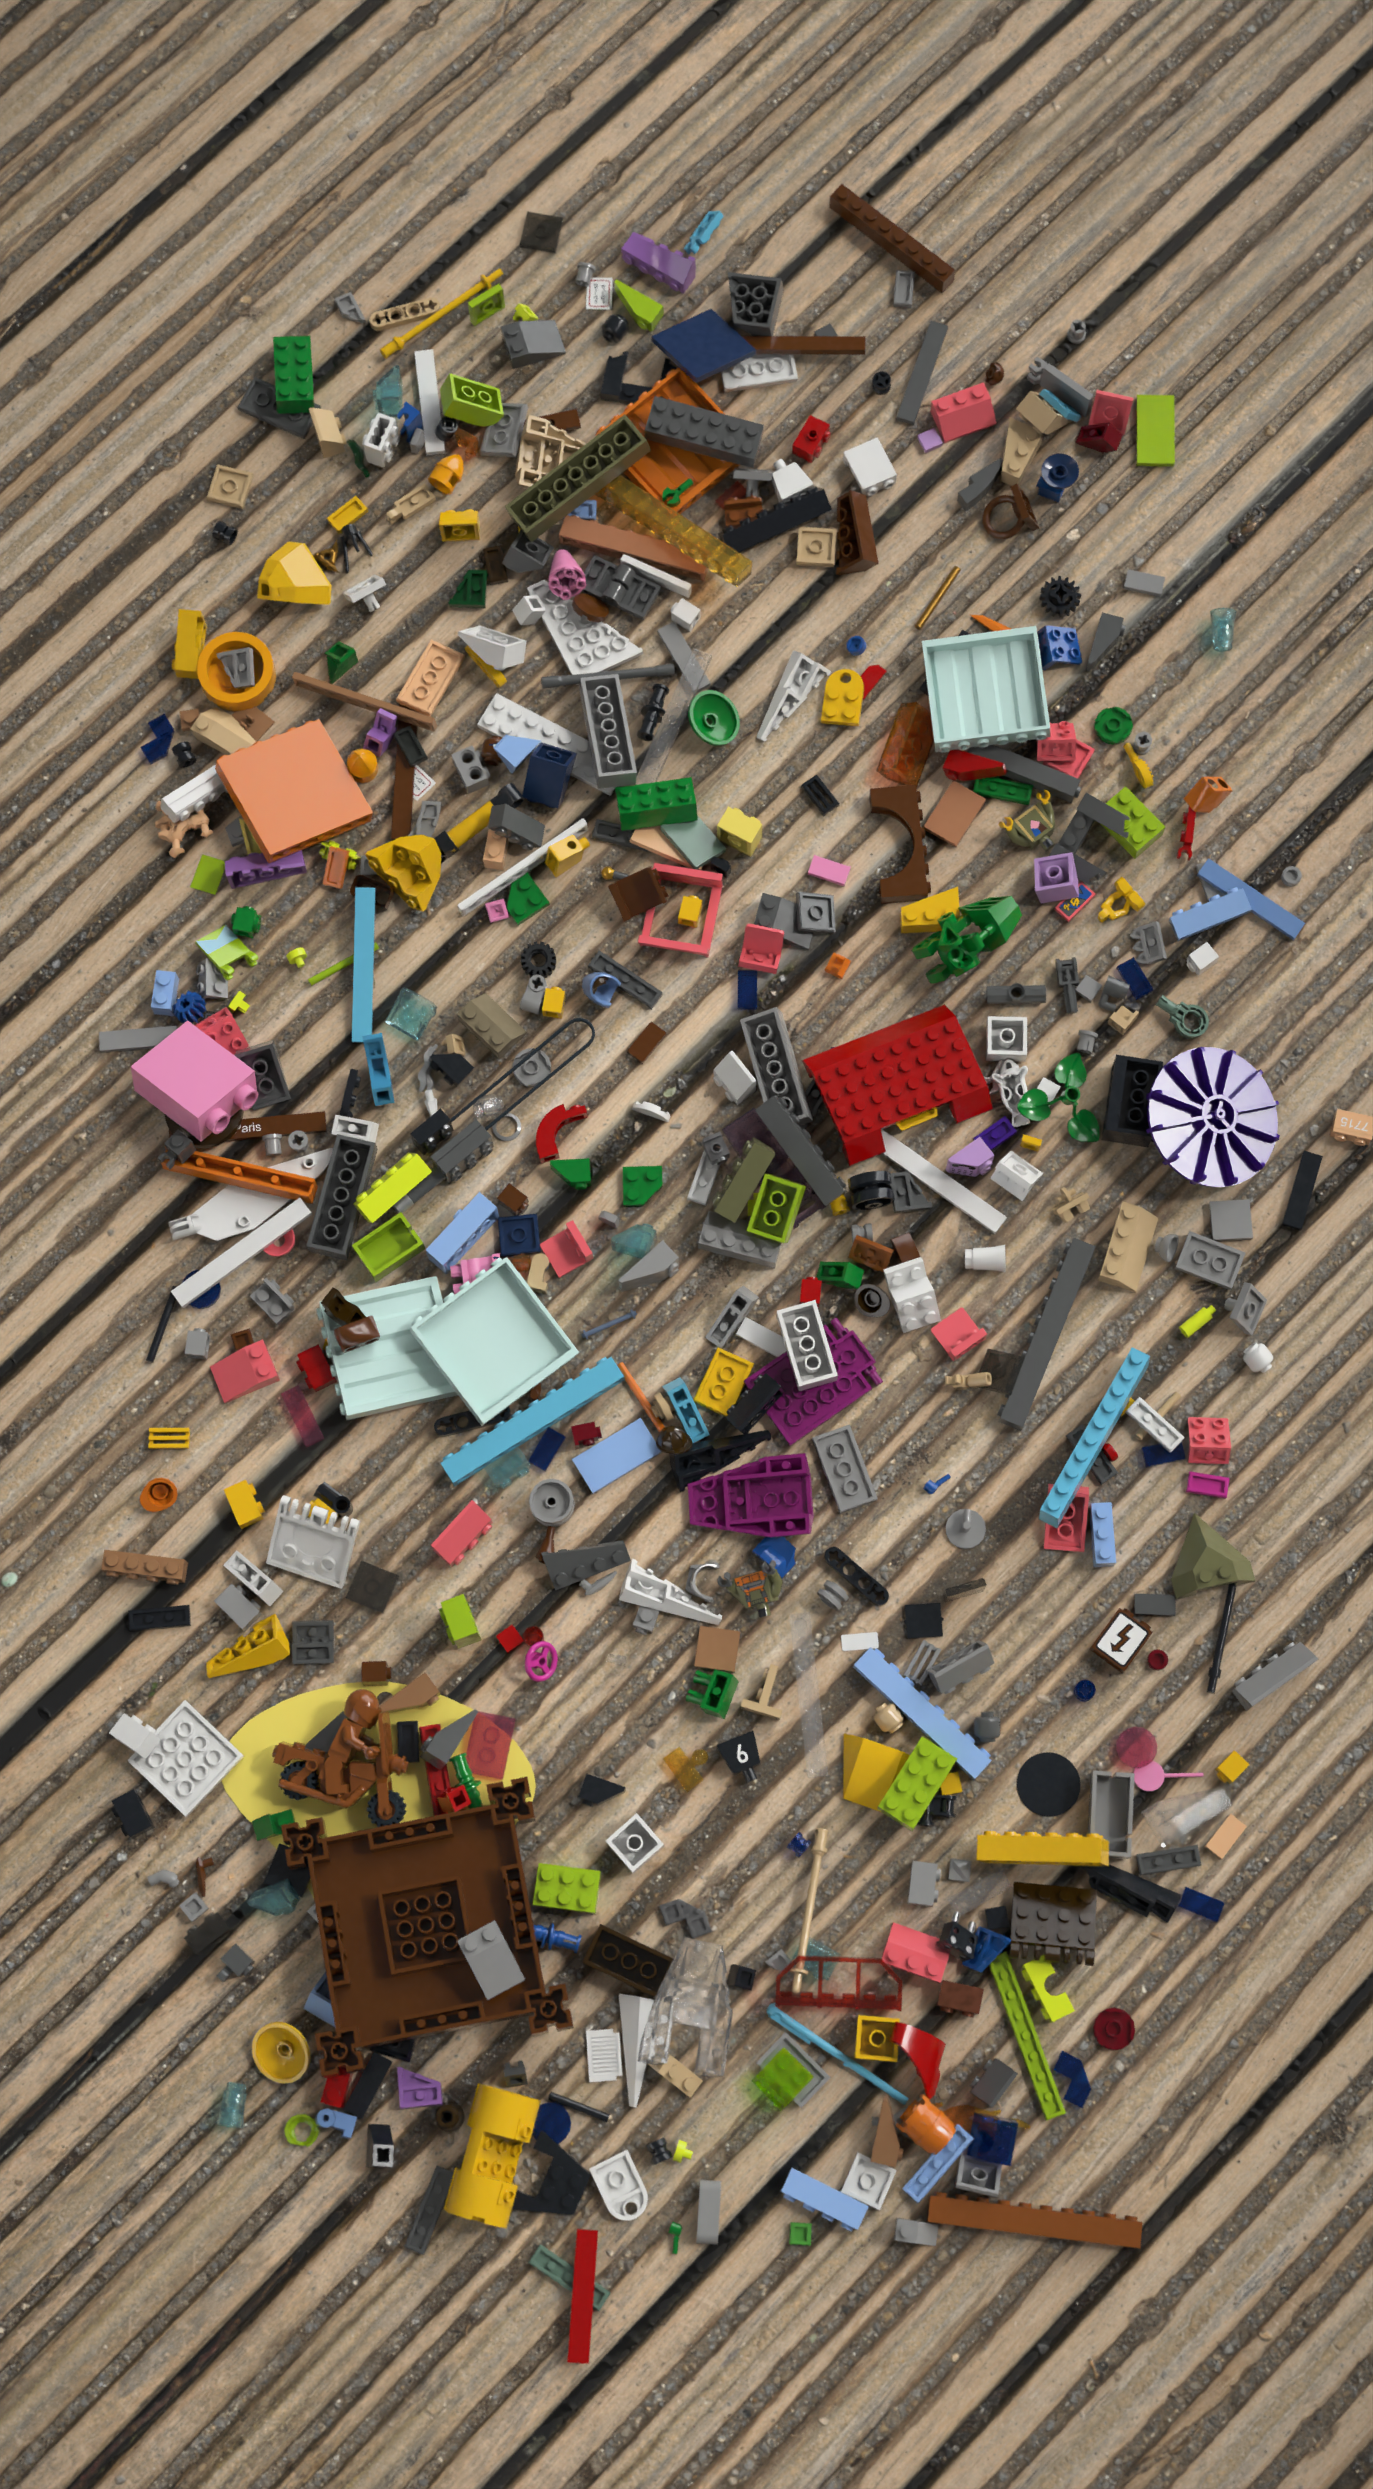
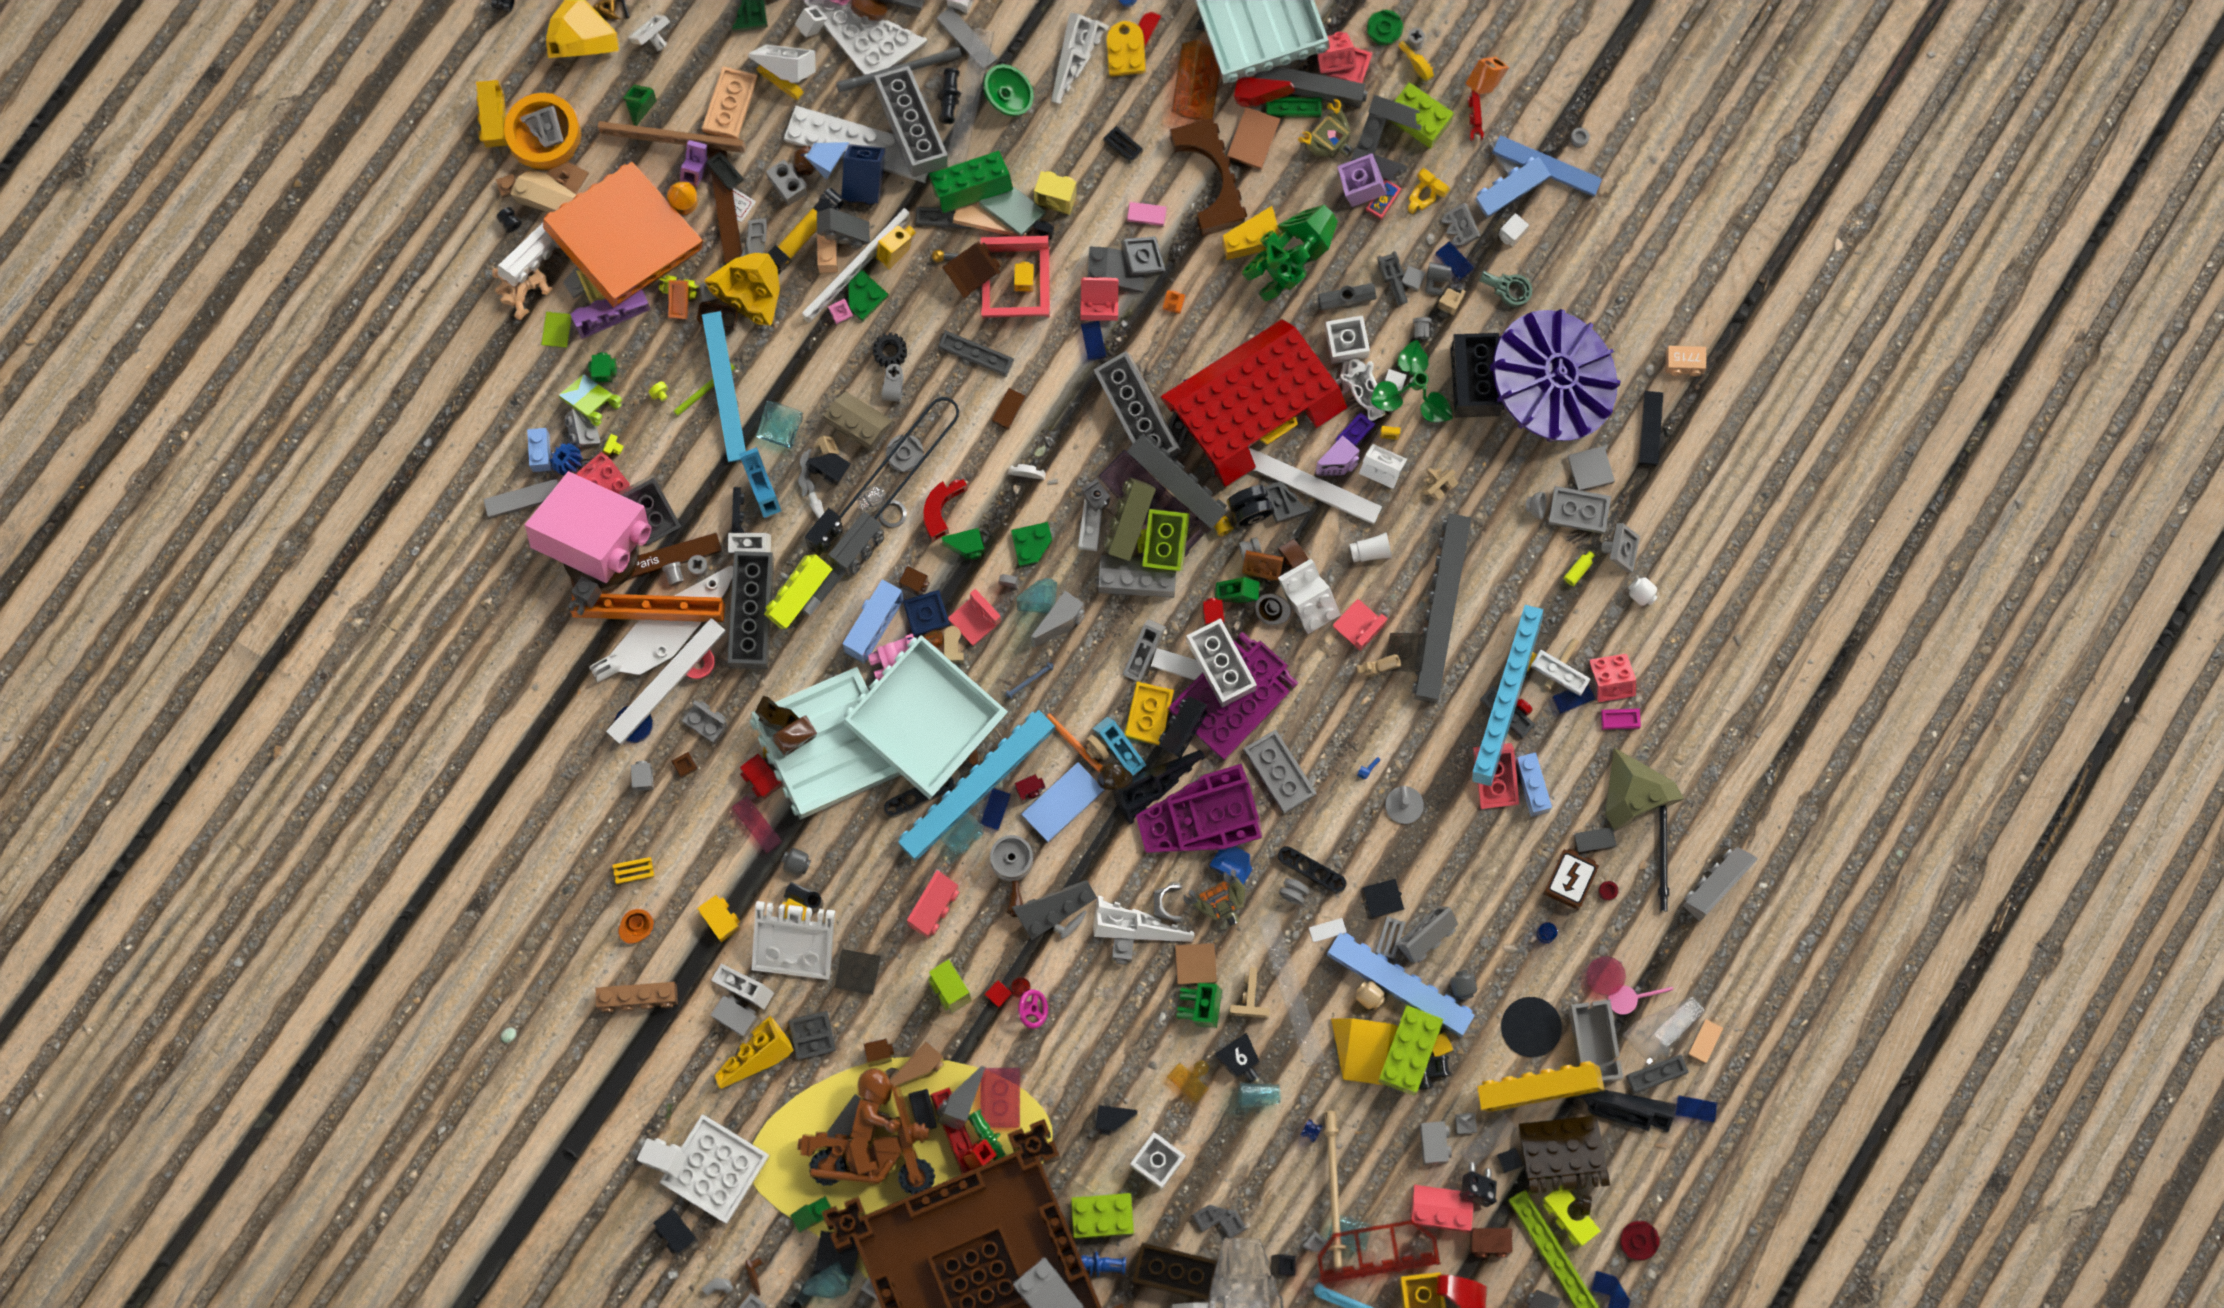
camera: 15 degrees left, 0 degrees up
black tile [128,1605,191,1632] -> none
clear blue tile [140,713,175,765] -> none
black bar [146,1286,176,1363] -> none
coral slope [210,1339,280,1403] -> none
lime piece [352,1212,425,1282] -> none
yellow brick [542,987,566,1019] -> none
medium blue piece [582,972,621,1008] -> none
white slope [713,1051,756,1105] -> none
clear smoke tile [943,1578,986,1603] -> none
blue wing [962,1926,1012,1973] -> none
tan slope [1098,1202,1158,1292] -> none
yellow brick [1215,1750,1249,1784] -> none
none -> dark grey head [781,848,811,876]
none -> clear light blue plant [1238,1082,1281,1110]
none -> dark brown tile [1574,1195,1592,1216]

